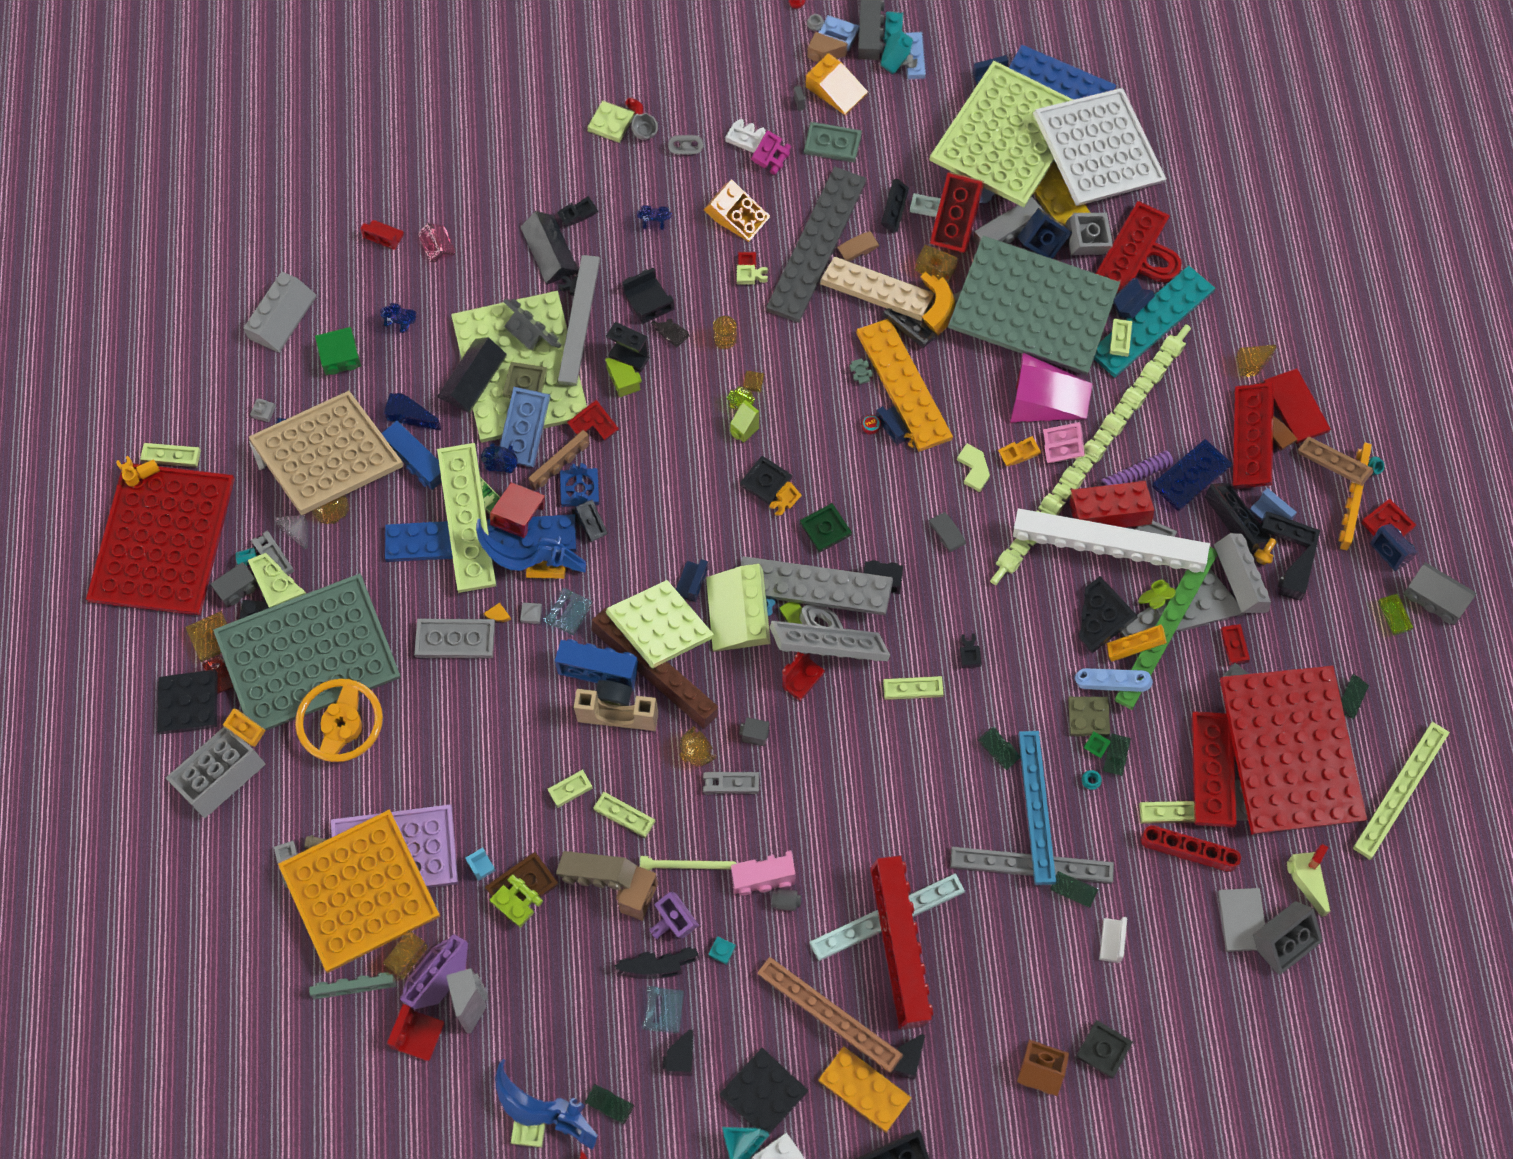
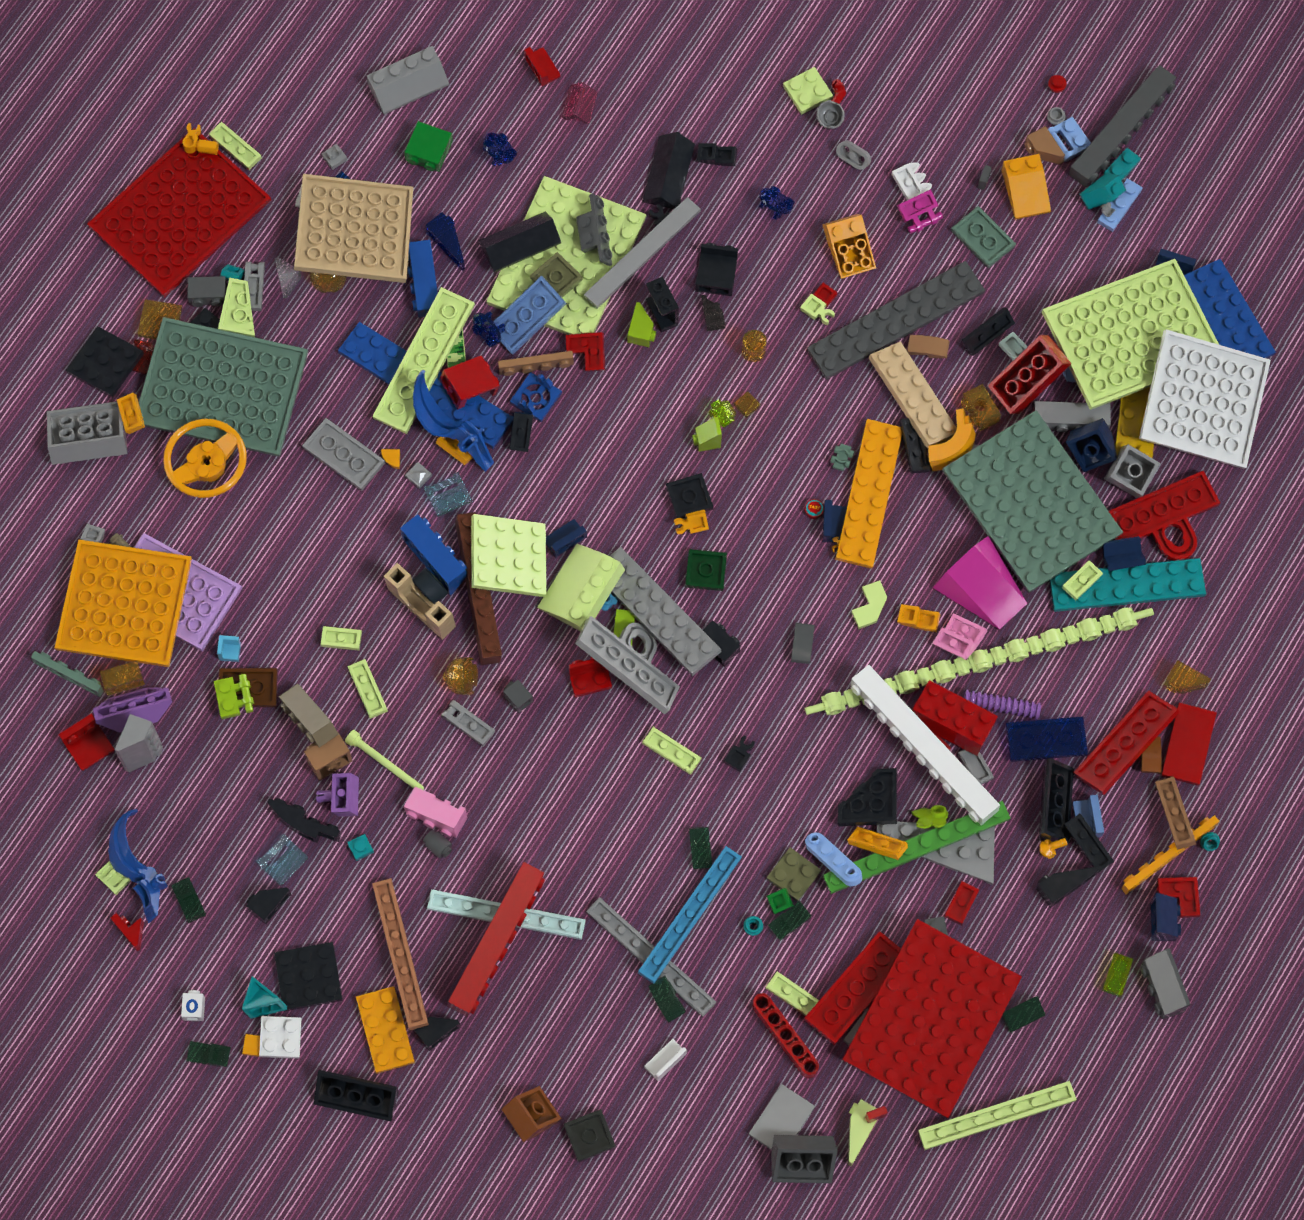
camera: 35 degrees right, 5 degrees up
light grey slope [1214,533,1271,613] -> none

